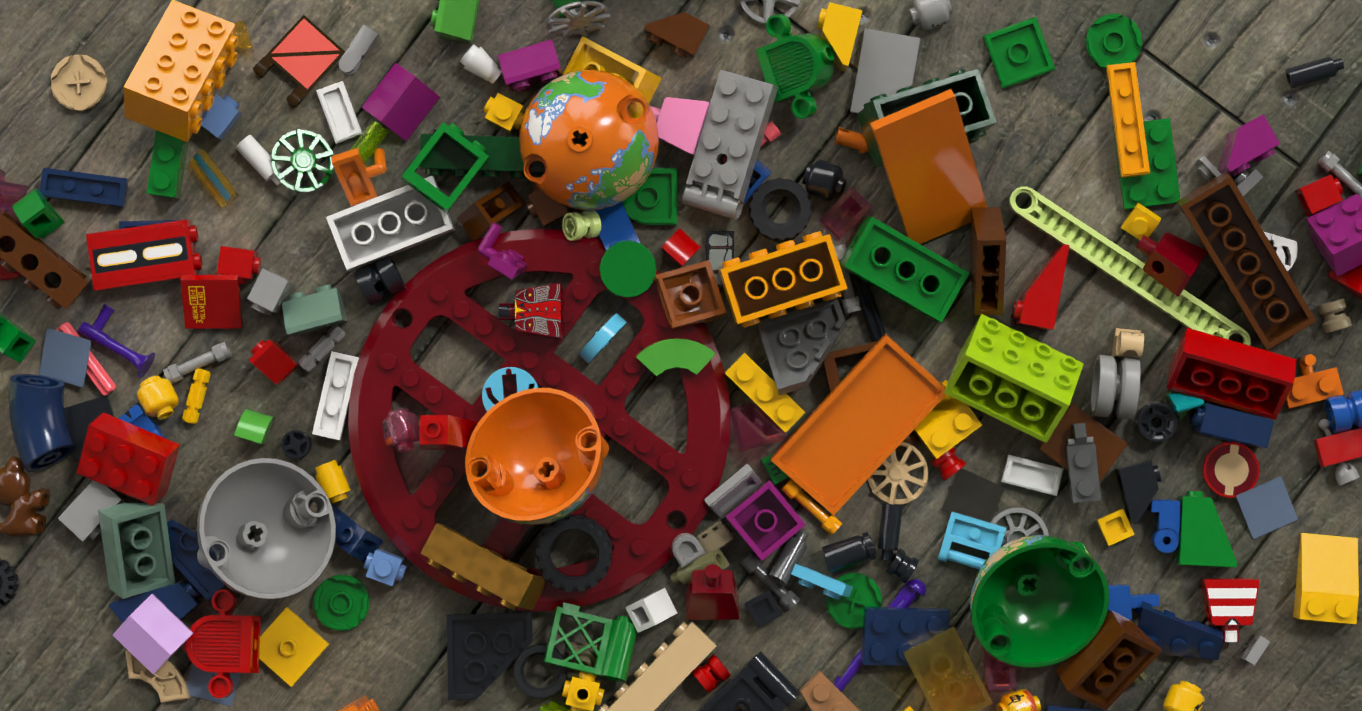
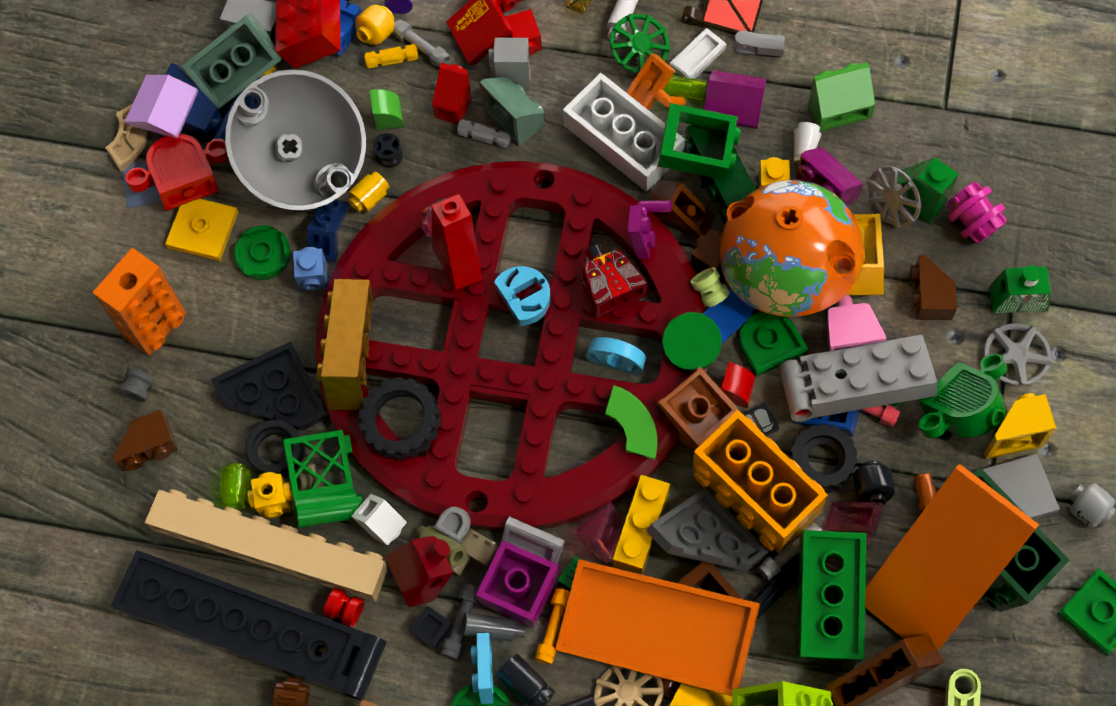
camera: 70 degrees right, 20 degrees down
white plate [312,351,359,440] -> none
black wheel [354,256,406,306] -> none
orange piece [465,388,609,524] -> none

